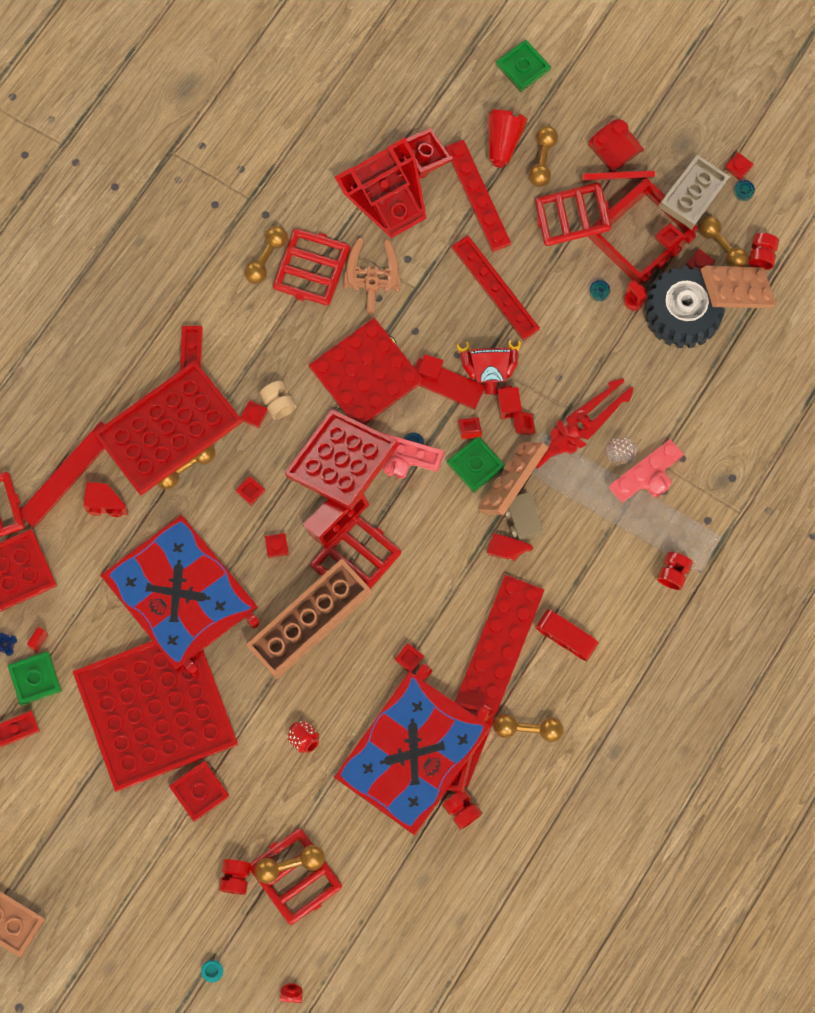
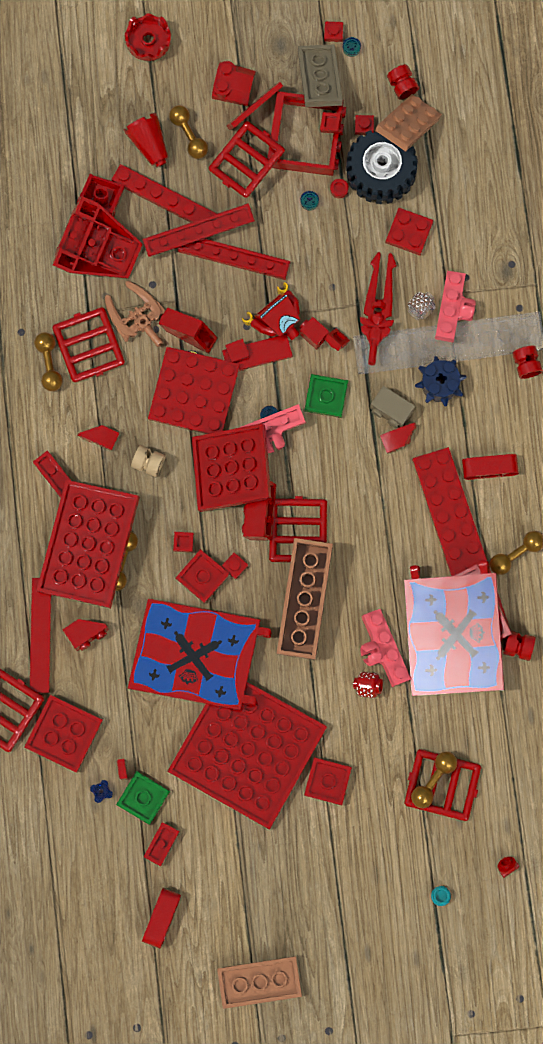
camera: 35 degrees left, 5 degrees up
red wheel [218,859,251,895] -> none
red plate [240,400,268,429] -> none
red plate [394,643,425,673] -> none
red tile [458,417,482,439] -> none
nougat plate [478,442,549,515] -> none
green tile [495,39,551,92] -> none
red plate [626,280,647,307] -> none
pearl gold piece [698,216,748,267] -> none
none -> red slope [77,425,119,451]
none -> red plate [125,13,171,61]
none -> red tile [142,203,255,257]
none -> red slope [158,307,218,354]
none -> red plate [175,549,230,604]
none -> coral plate [360,609,411,687]
none -> red plate [385,208,434,255]
none -> dark blue brick [415,356,467,407]

